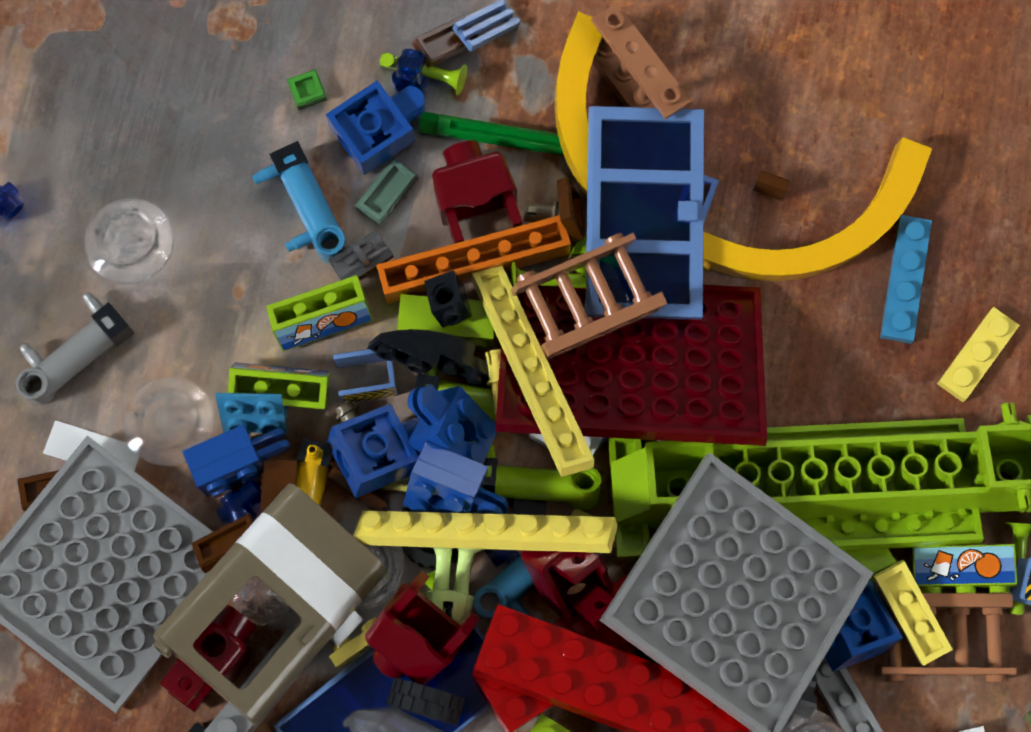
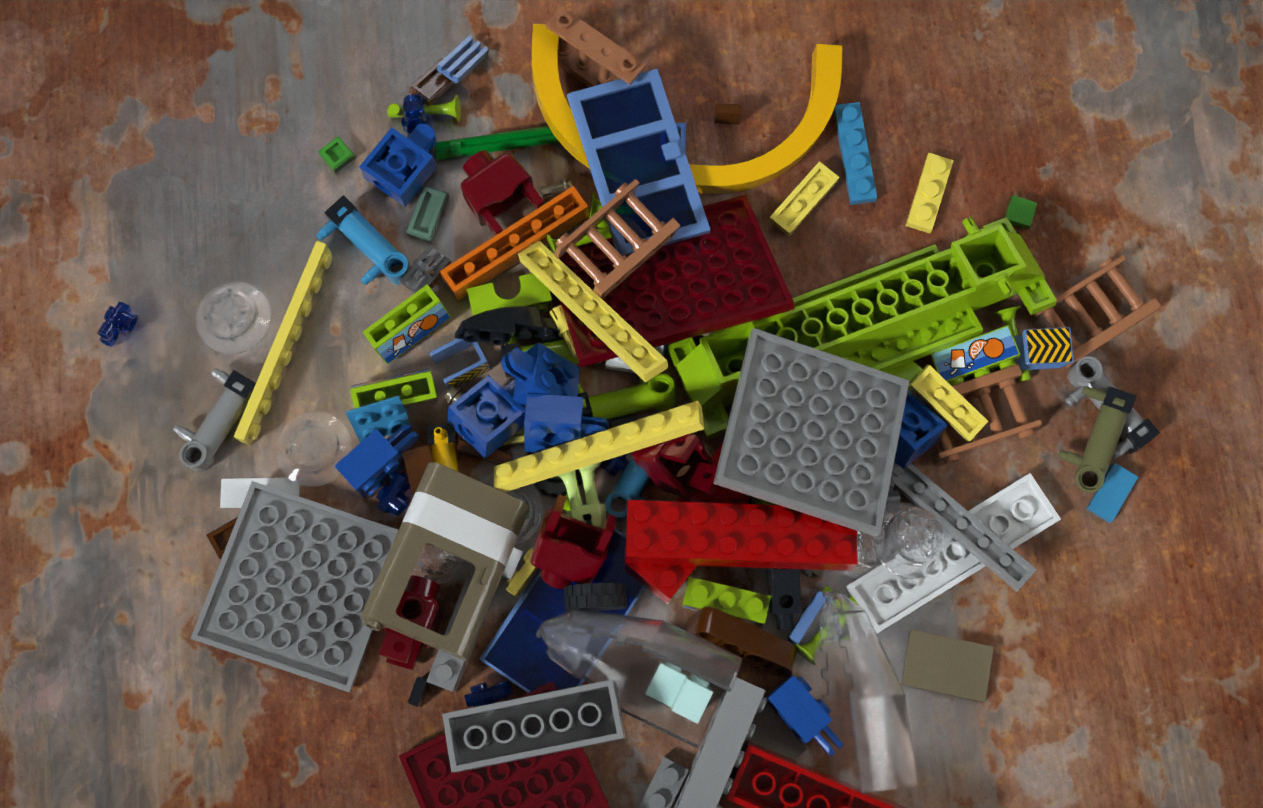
camera: 20 degrees left, 0 degrees up
reddish brown tile [191,513,255,573] -> none
black brick [424,270,472,328] -> none
reddish brown tile [557,177,585,243] -> none
none -> light yellow plate [234,241,332,445]
none -> light yellow plate [769,161,840,237]

